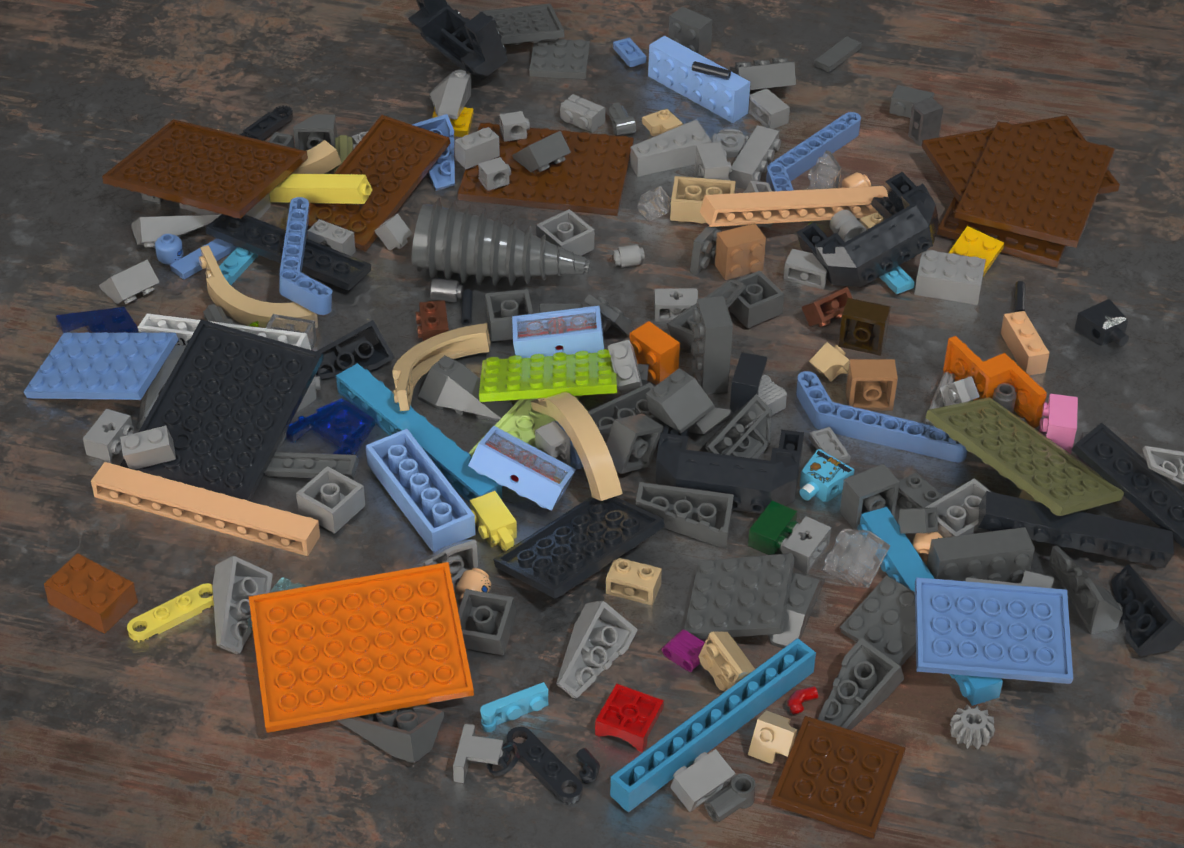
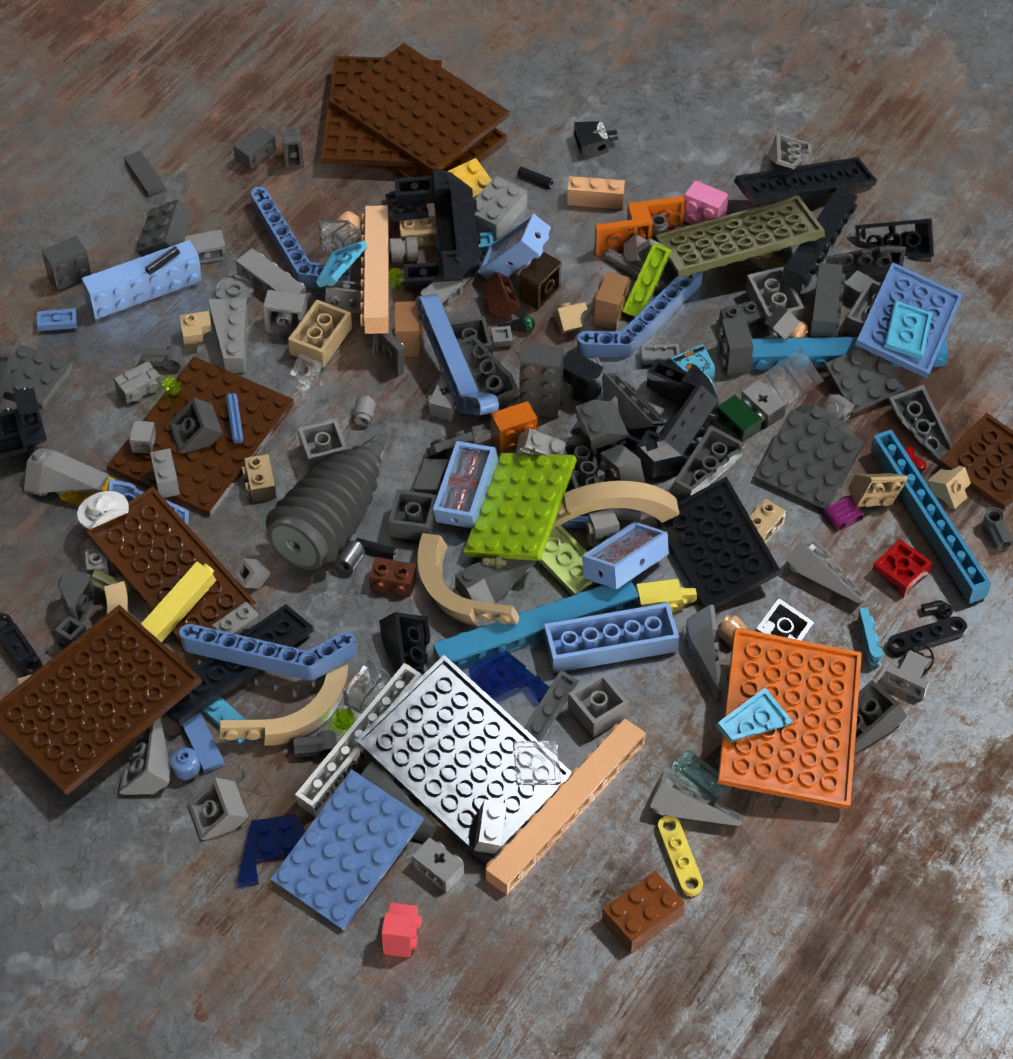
camera: 70 degrees left, 10 degrees up
light grey brick [478,157,511,191] -> none
light grey brick [670,749,736,812] -> none
light grey gear [950,705,995,750] -> none
none -> white hat [77,491,129,530]
none -> clear neon green plate [161,375,182,397]
none -> medium blue axle [226,393,243,444]
none -> tan brick [242,454,277,502]
none -> medium azure wing [316,240,368,288]
none -> coral brick [382,902,422,958]
none -> medium blue beam [415,294,499,416]
none -> light blue brick [478,213,551,280]
none -> olive piece [482,556,506,569]
none -> light grey plate [491,326,513,347]
none -> black piece [497,315,535,333]
none -> clear tile [513,741,561,786]
none -> lime plate [622,243,672,318]
none -> medium azure wing [715,688,793,743]
none -> light grey brick [823,394,855,422]
none -> medium azure tile [884,300,932,360]

